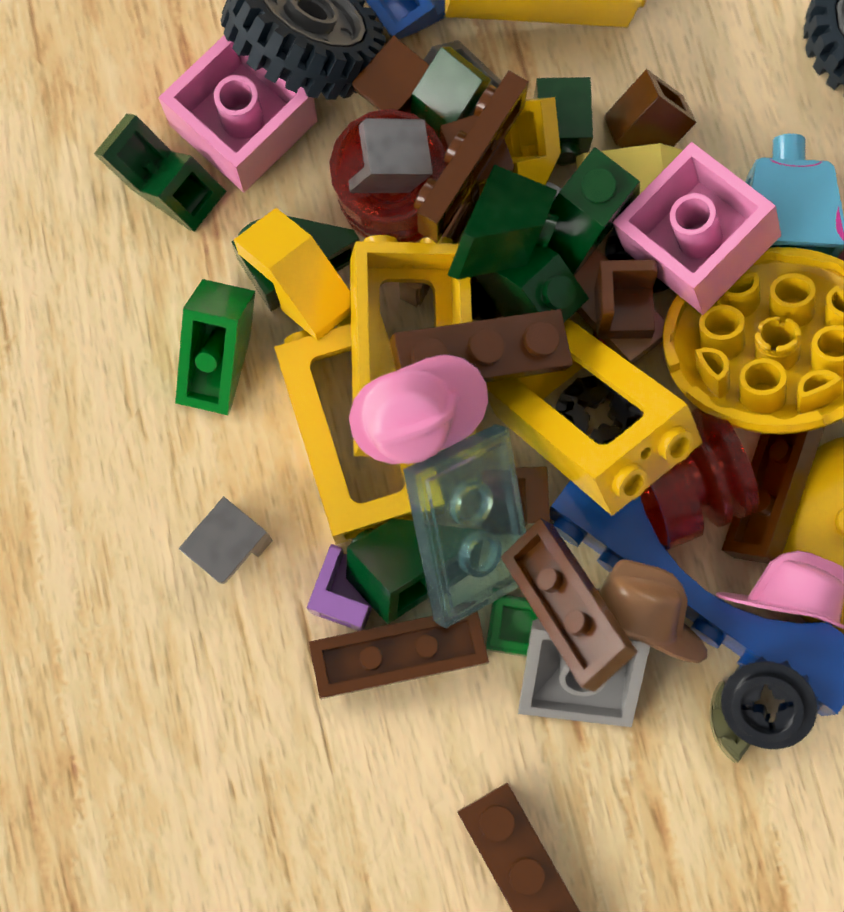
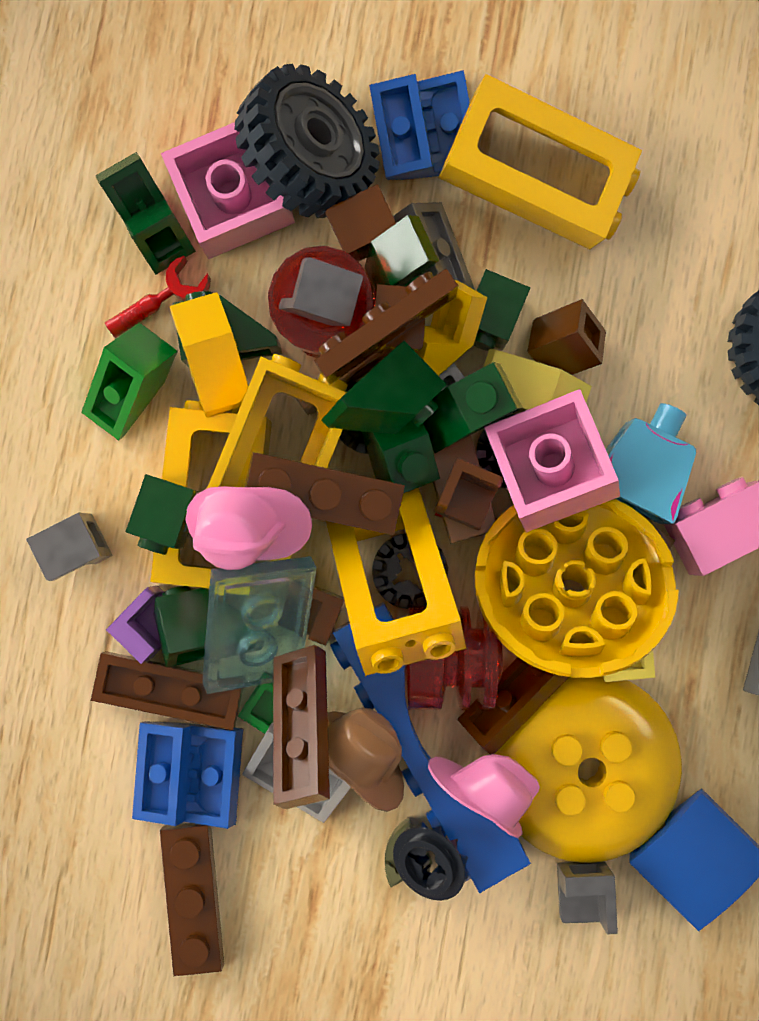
camera: 25 degrees right, 10 degrees up
none -> red piece [104,256,211,338]
none -> dark green brick [125,474,200,555]
none -> blue slope [132,721,243,829]

